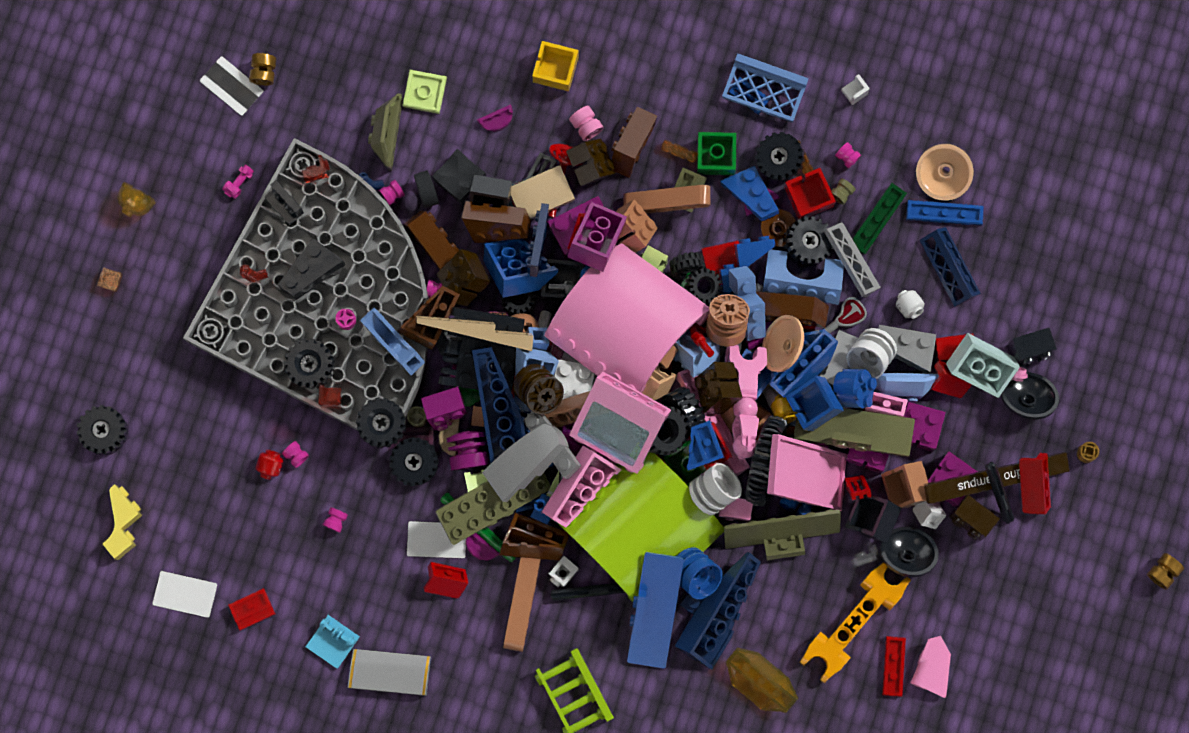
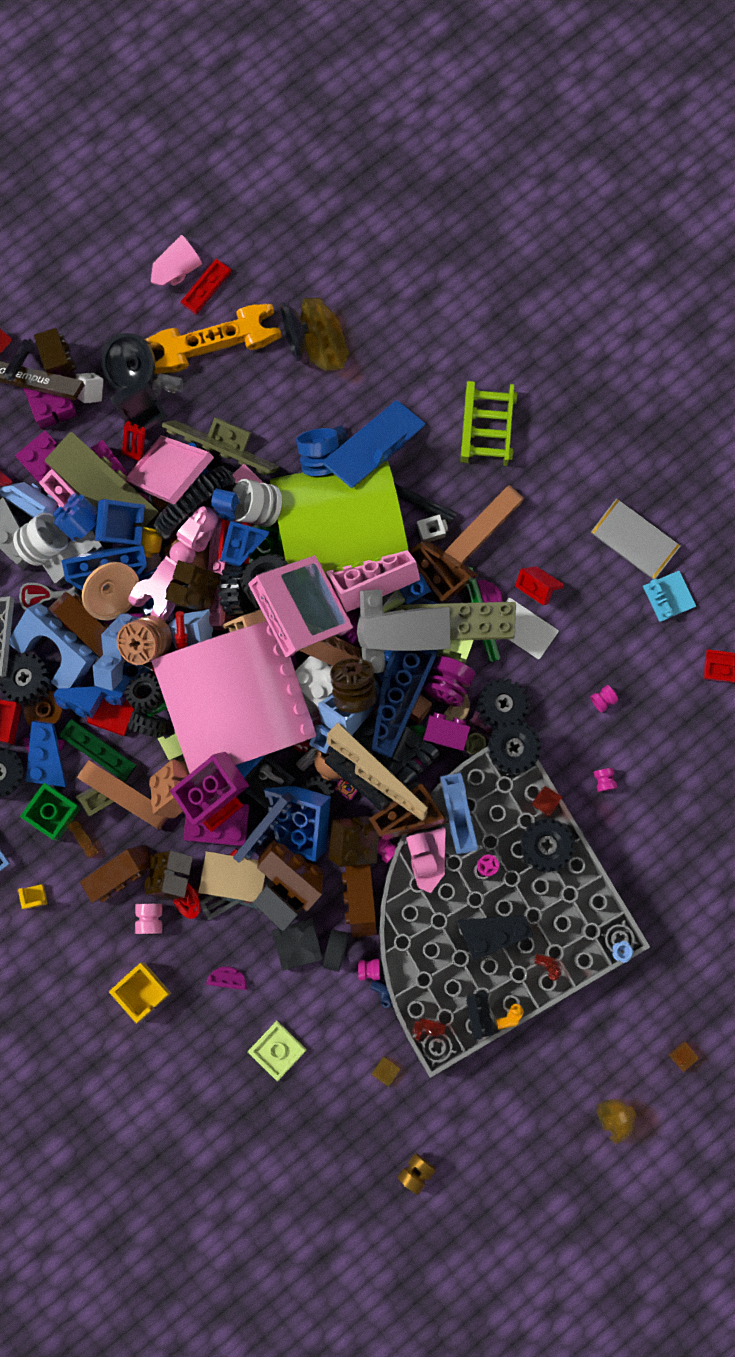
camera: 145 degrees left, 0 degrees up
sticker [200,56,264,116] -> none
dark pink bar [222,164,254,199] -> none
red head [256,450,283,480] -> none
olive wedge [368,94,403,171] -> none
dark blue wedge [675,552,761,670] -> none
nougat piece [881,461,928,509] -> none
none -> yellow panel [18,884,48,909]
none -> dark green plate [59,720,137,782]
none -> blue piece [212,489,240,521]
none -> black dish [280,302,309,361]
none -> clear yellow tile [371,1056,400,1087]
none -> bright pink panel [406,827,446,893]
none -> light orange arm [496,1004,524,1030]
none -> light blue plate [612,941,633,963]

